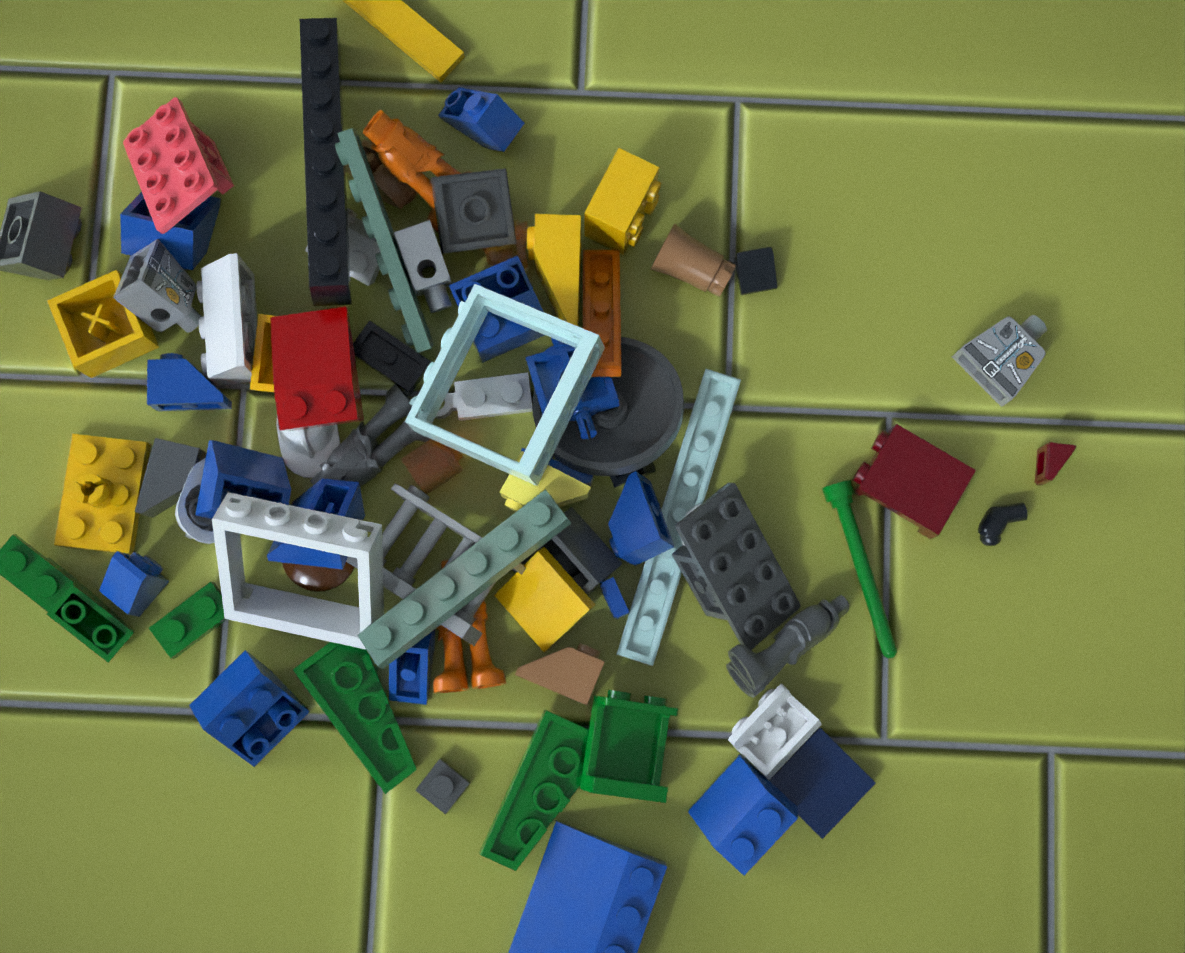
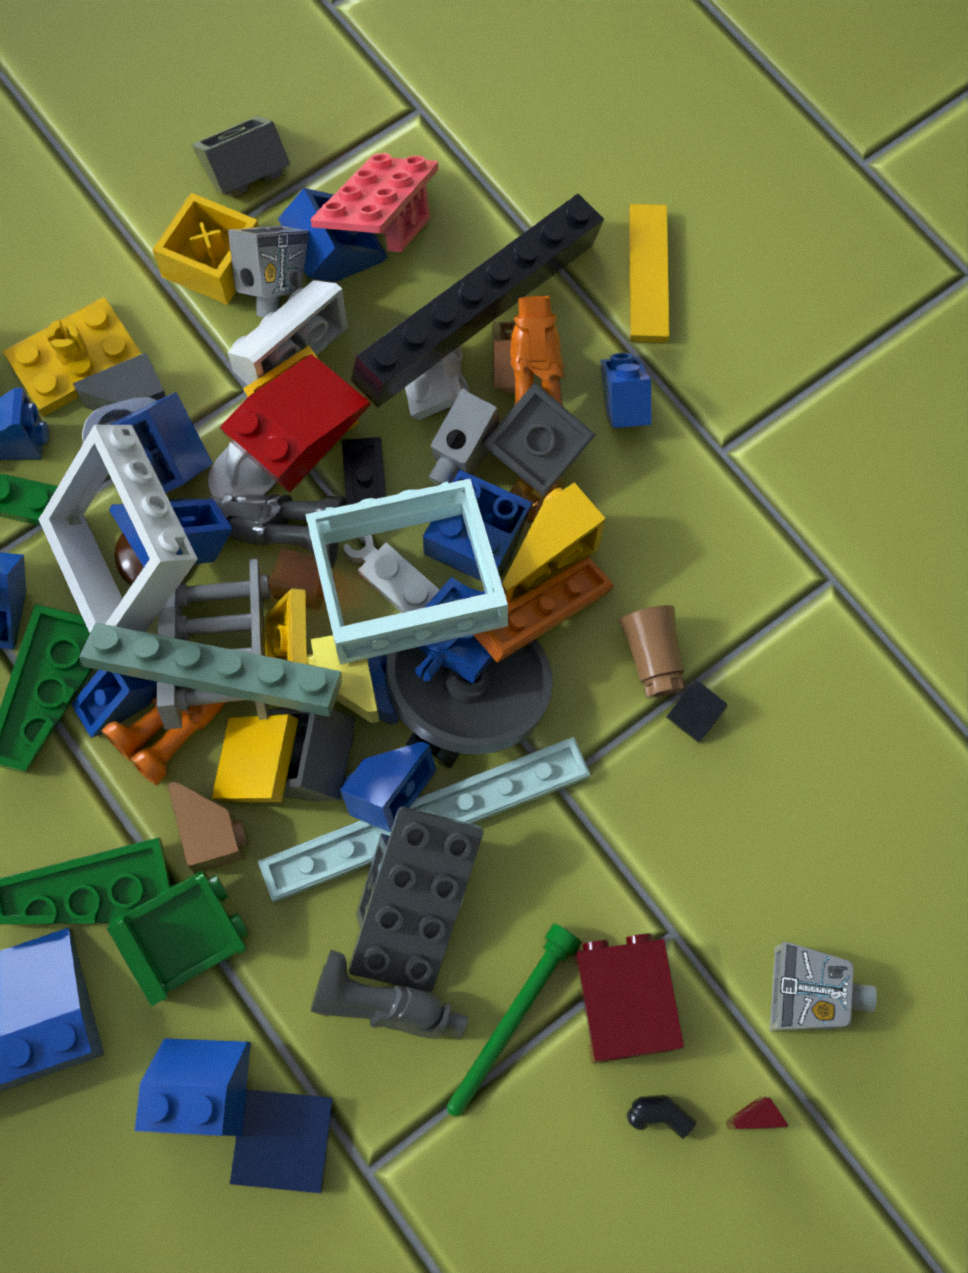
camera: 50 degrees right, 10 degrees down
blue slope [147,353,232,411] -> none
sand green plate [335,128,434,353] -> none
dark grey plate [416,759,471,814] -> none
yellow brick [584,148,662,255] -> none
blue tile [600,577,629,620] -> none
white bracket [728,684,822,780] -> none
none -> yellow tile [264,588,307,664]

